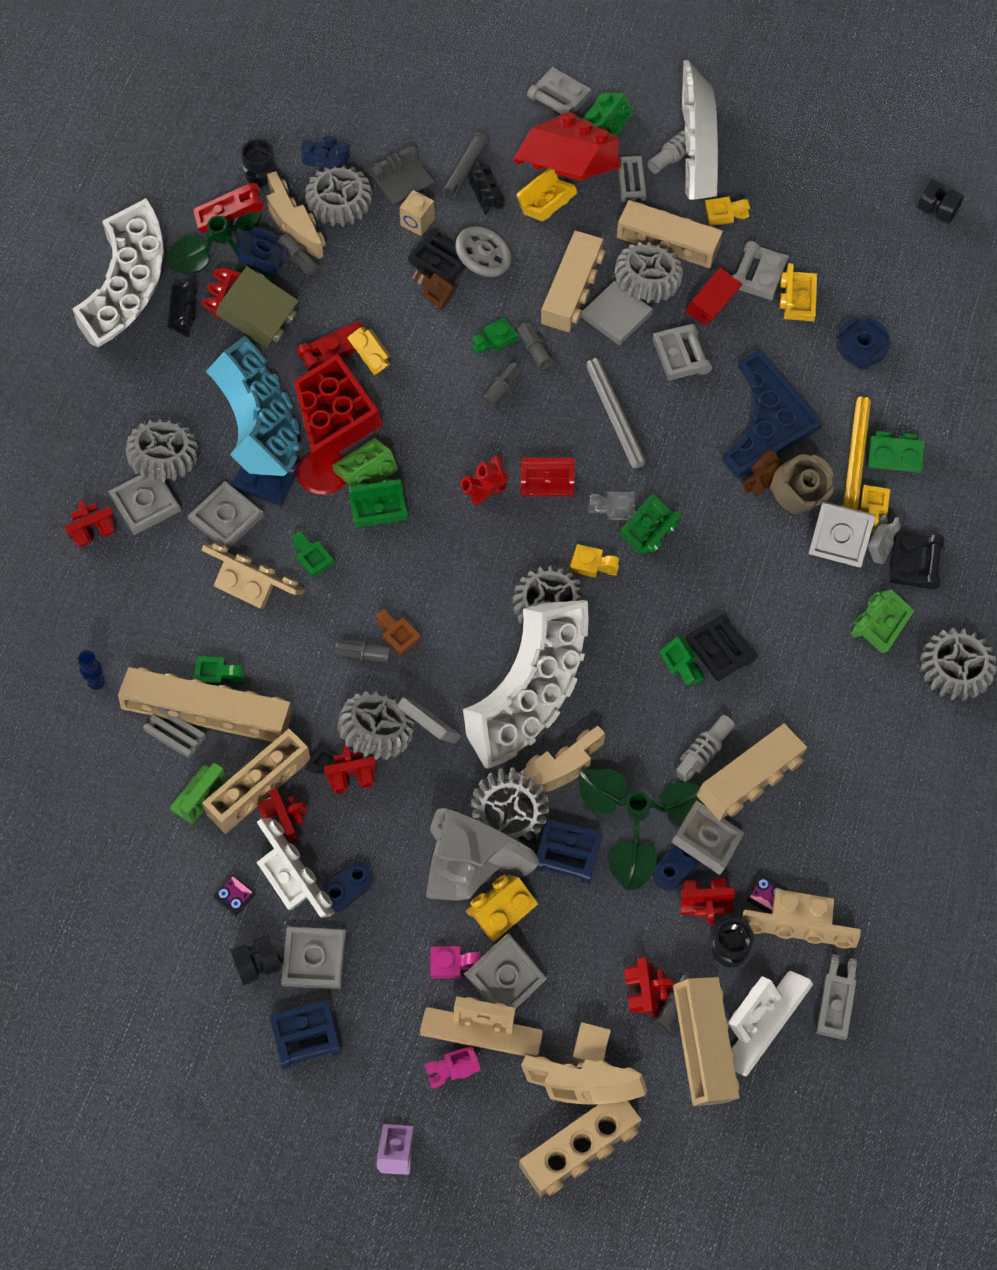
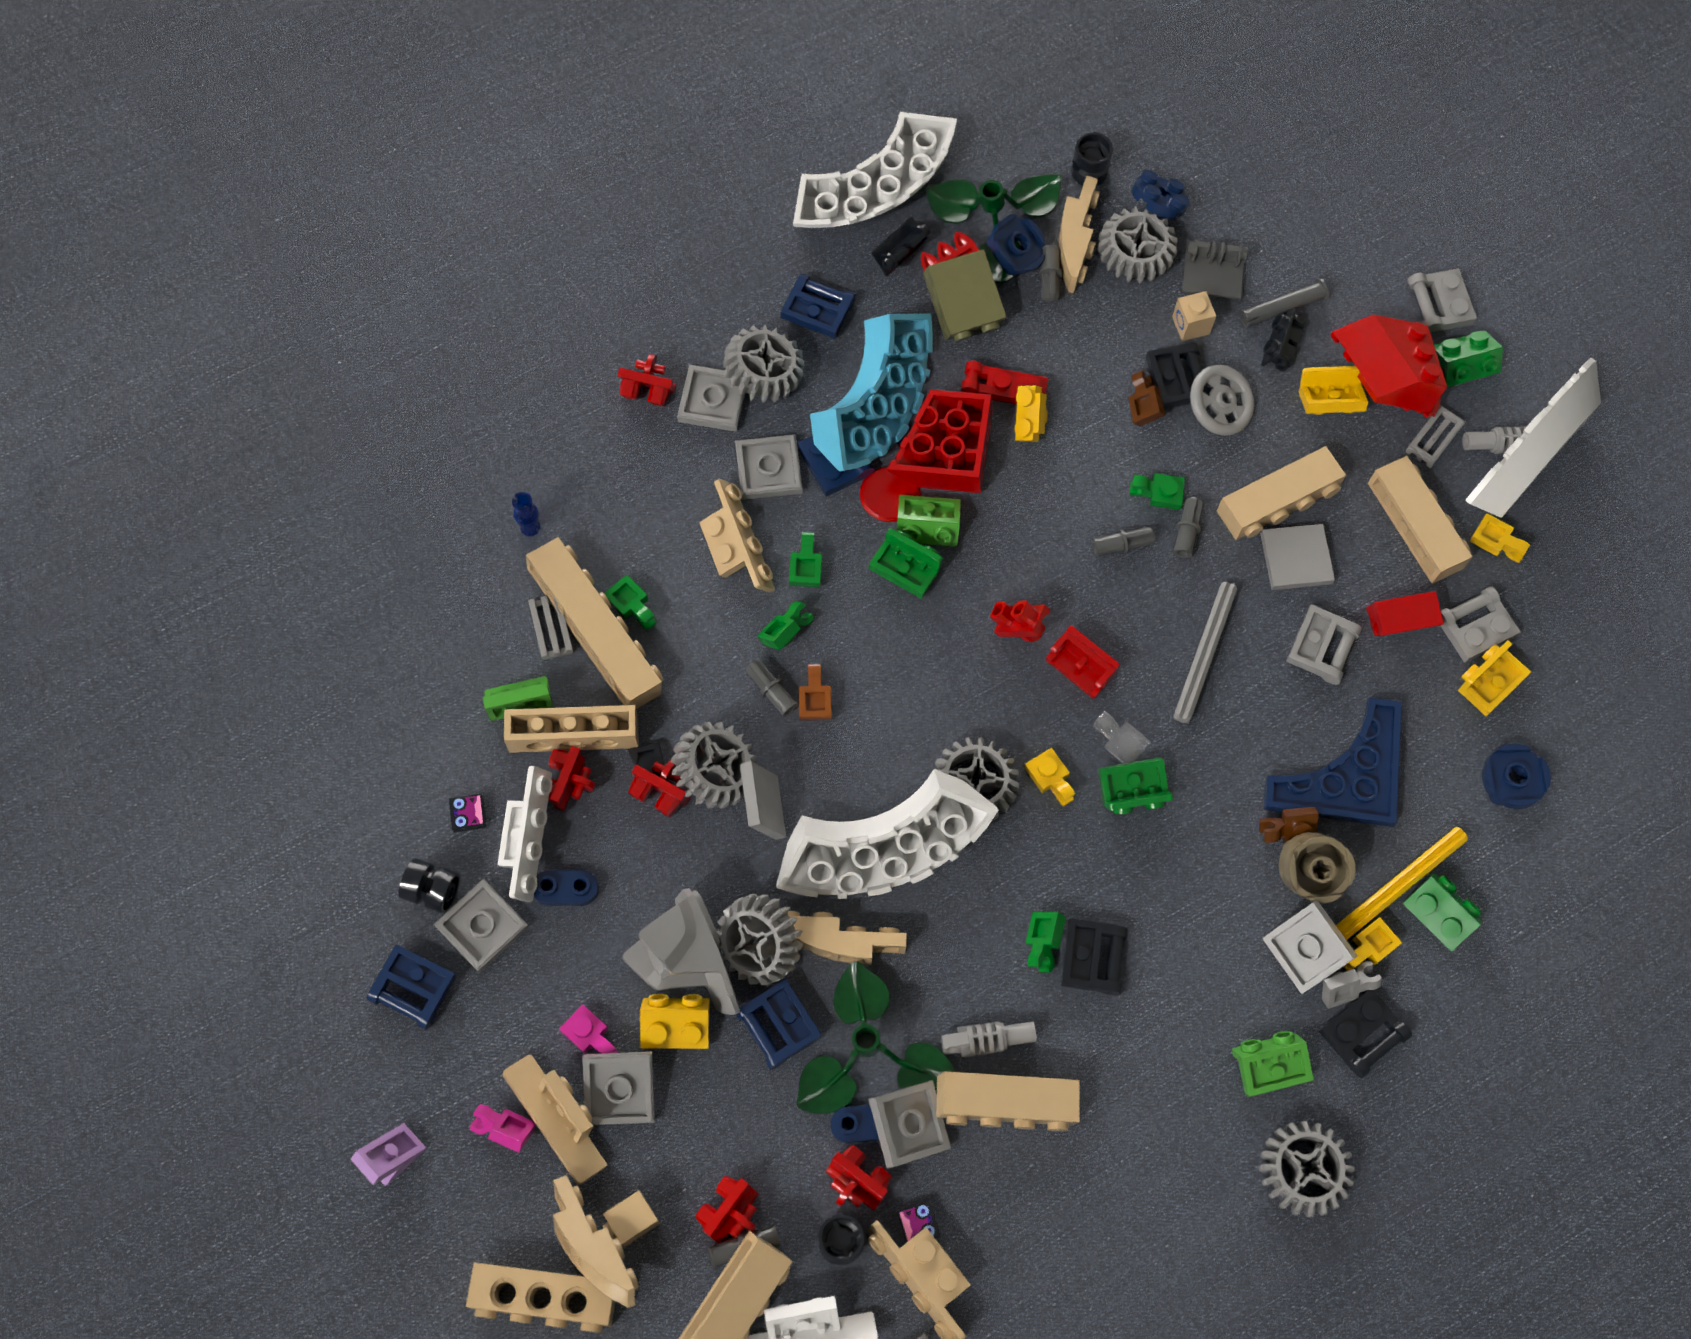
camera: 40 degrees right, 5 degrees up
red plate [193,183,264,234] -> none
light grey gear [614,242,683,303] -> none
none -> green plate [757,600,814,651]
none -> dark blue plate [781,273,856,339]

